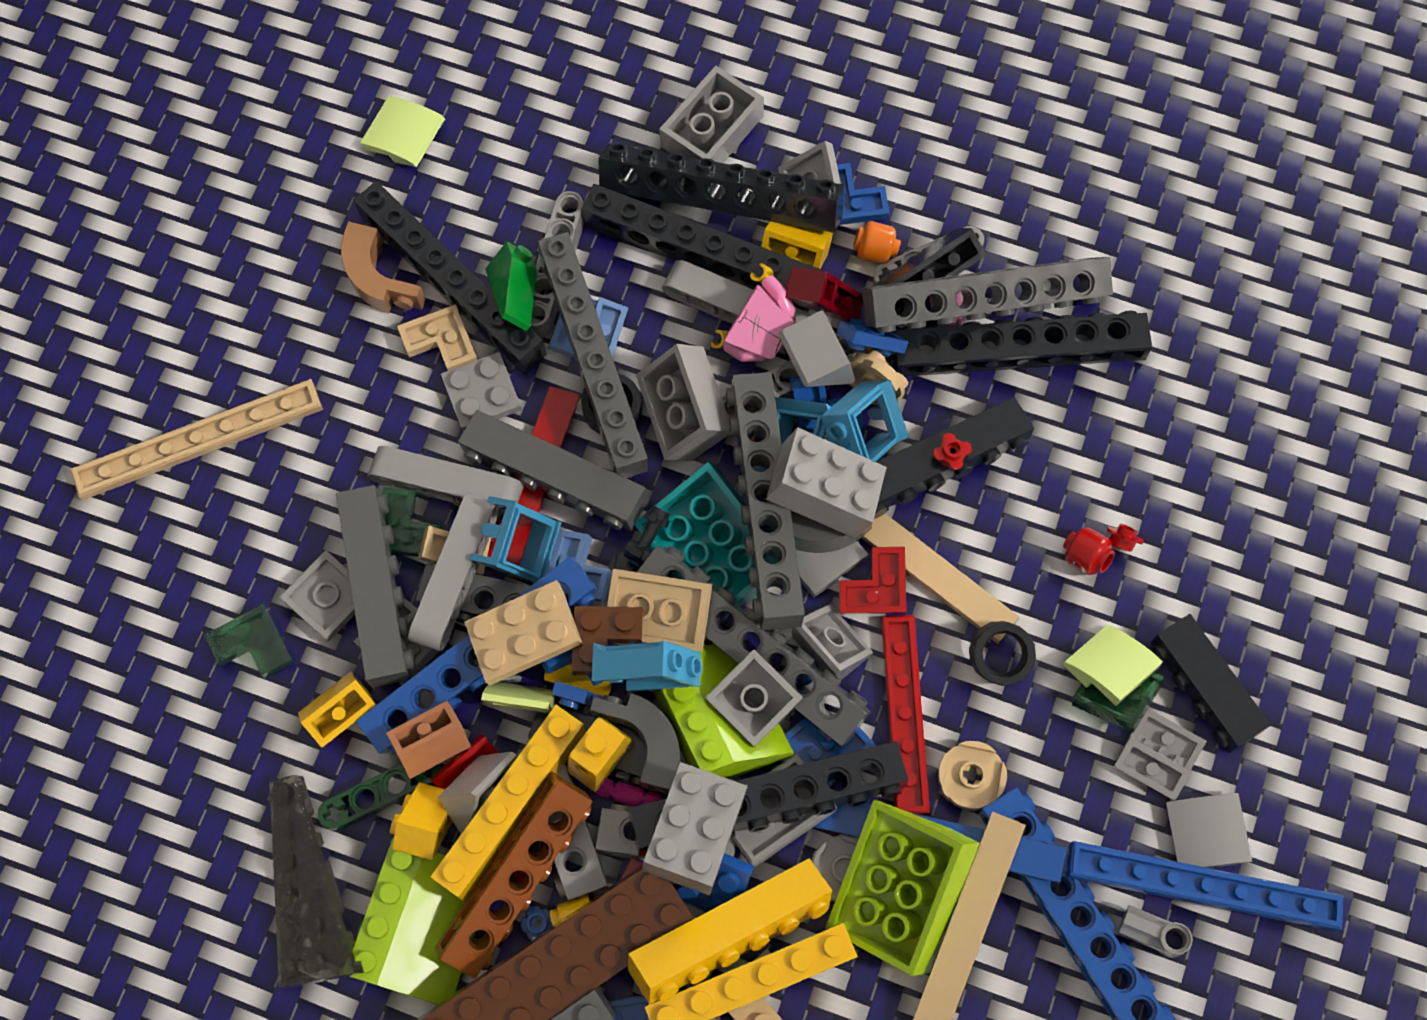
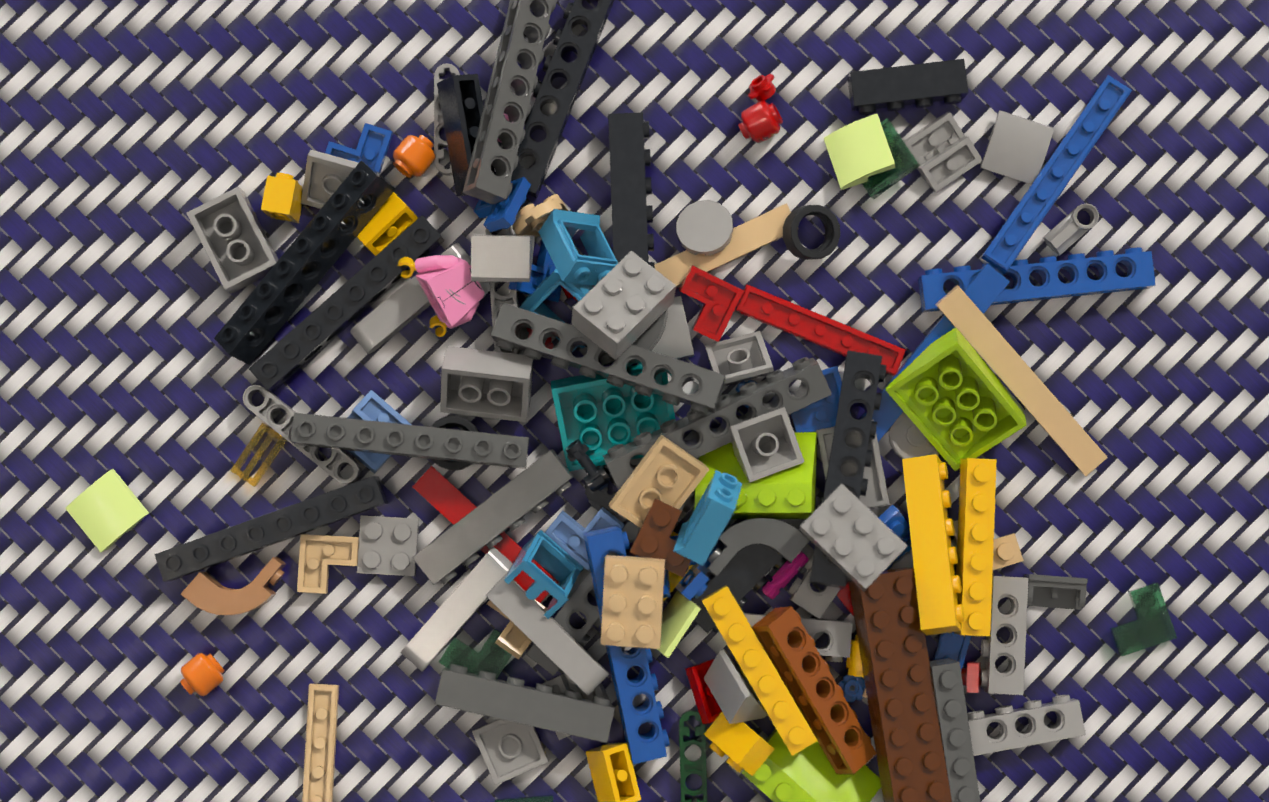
camera: 65 degrees left, 15 degrees up
nougat brick [386,700,471,779] -> none
green slope [485,241,537,331] -> none
yellow torso [568,717,634,793] -> none
dark red slope [785,266,862,323] -> none
red plate [933,433,972,470] -> none
tan plate [938,741,1007,811] -> none
none -> orange head [180,653,225,696]
none -> clear yellow tile [230,423,287,487]
none -> yellow brick [261,173,303,223]
none -> light grey tile [676,200,733,256]

